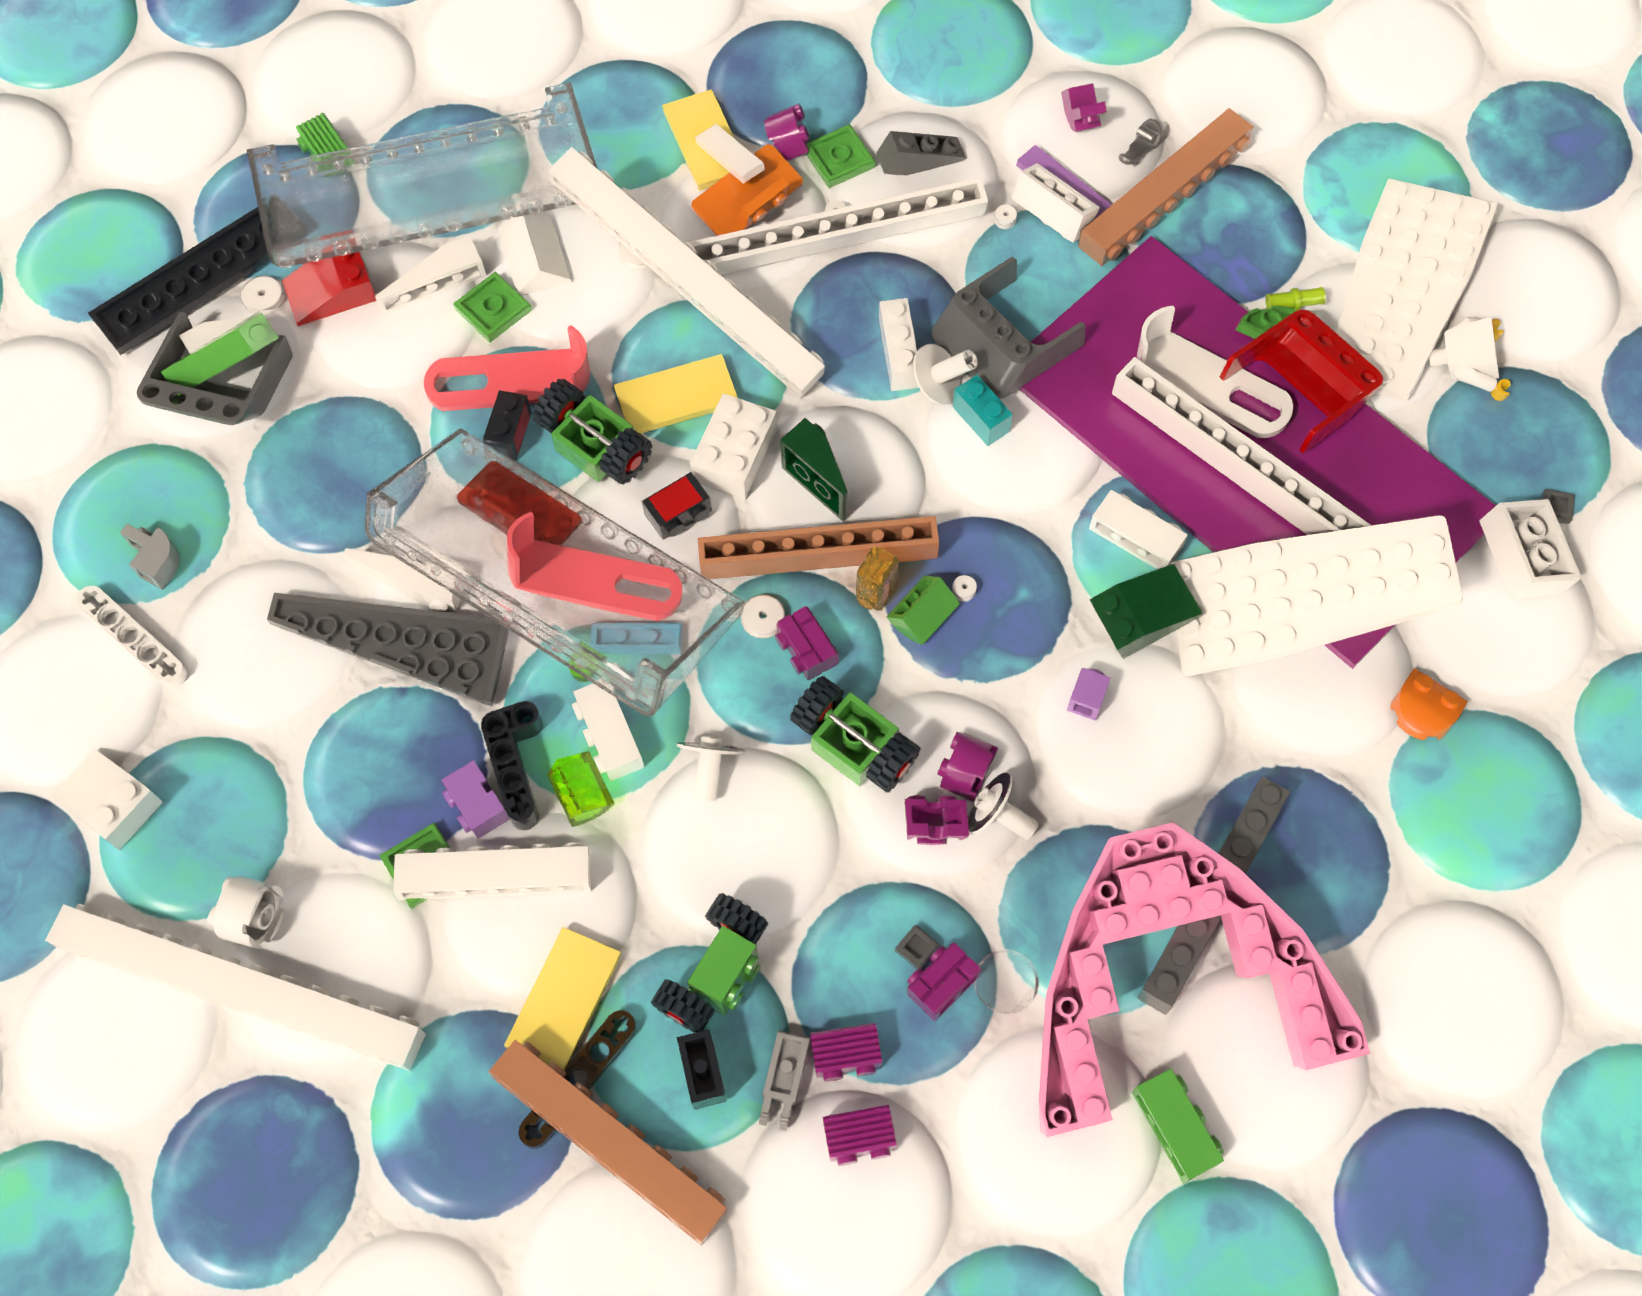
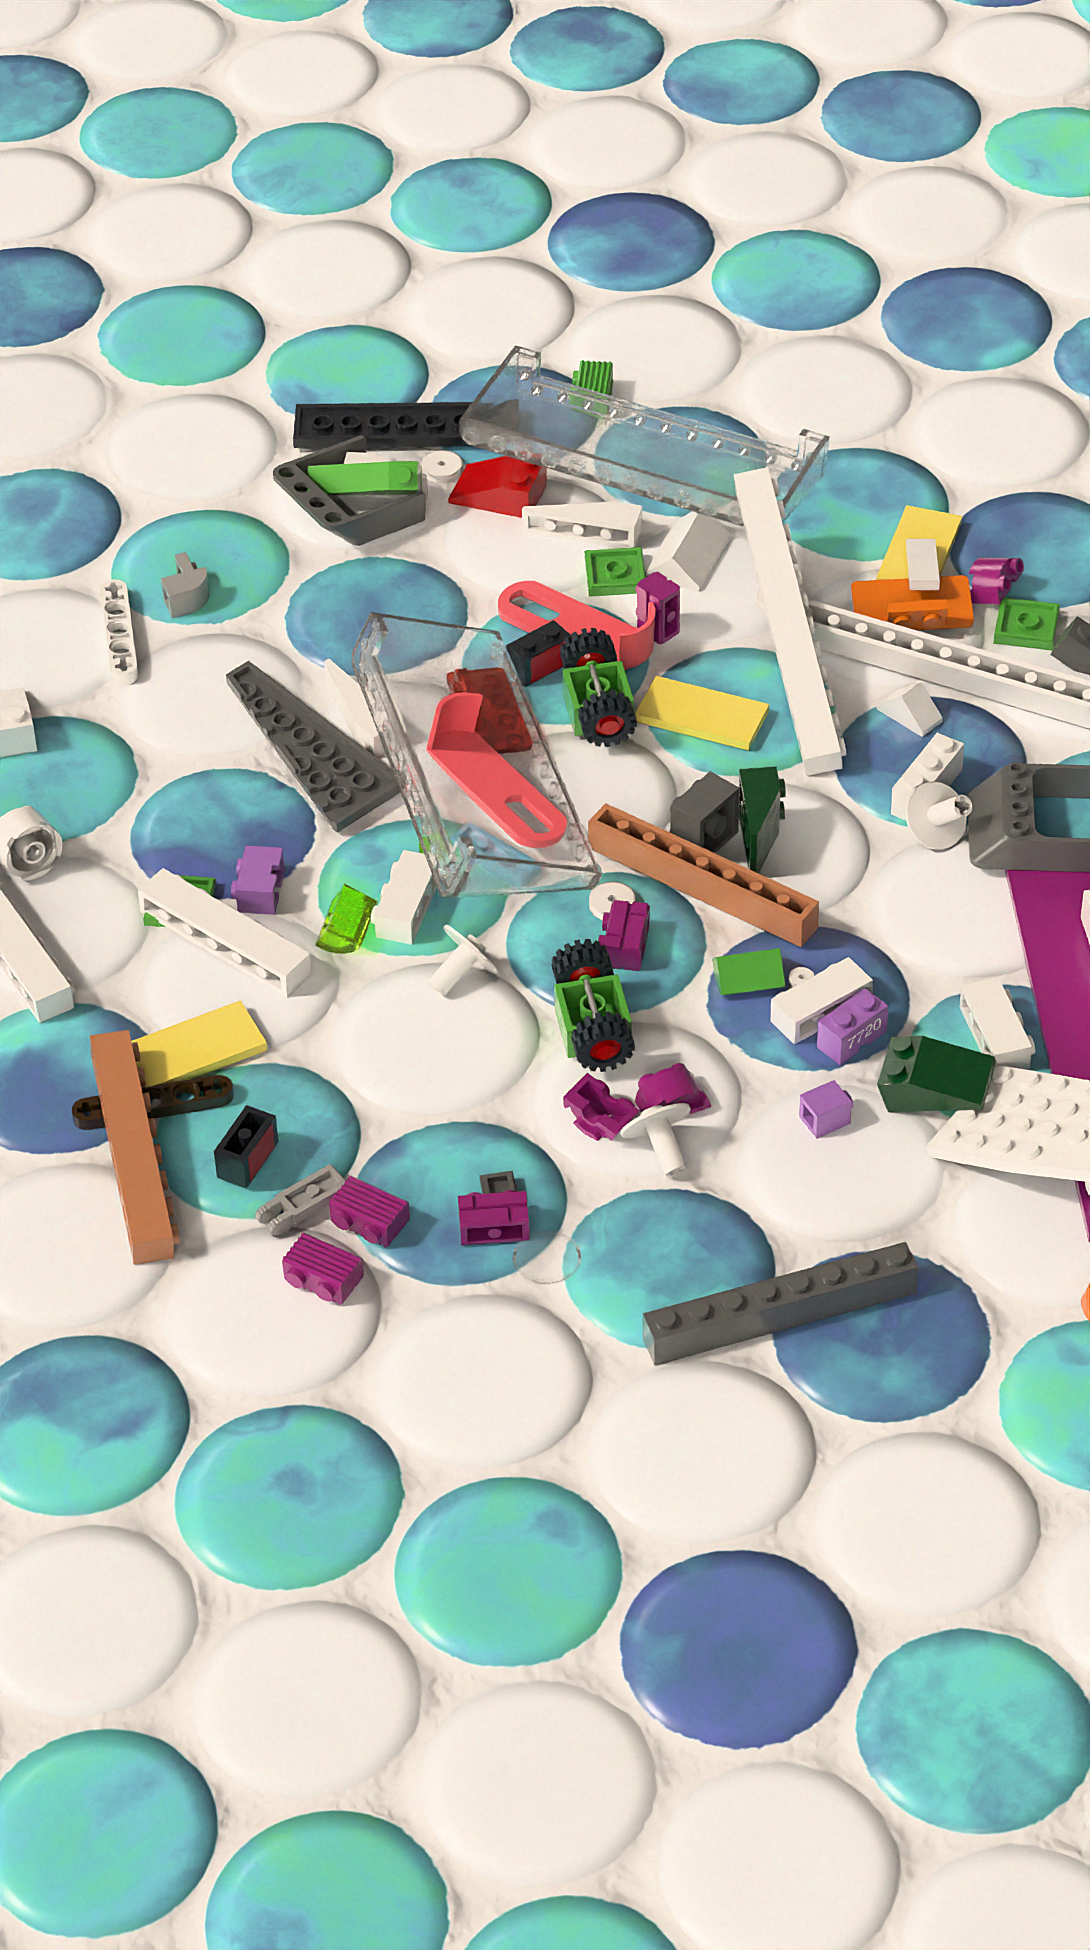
camera: 40 degrees right, 20 degrees down
black beam [481,701,543,831] -> none
brick [641,472,712,540] -> none
brick [651,893,768,1033] -> none
white brick [689,393,778,499] -> none
clear yellow brick [856,546,899,611] -> none
teal brick [952,375,1013,446] -> none
bright pink piece [1039,822,1370,1137] -> none
bright green brick [1132,1069,1224,1184] -> none
none -> magenta brick [635,572,680,645]
none -> dark grey brick [670,771,739,853]
none -> white brick [771,957,873,1045]
none -> medium lavender brick [817,988,888,1065]
none -> white slope [876,681,942,737]

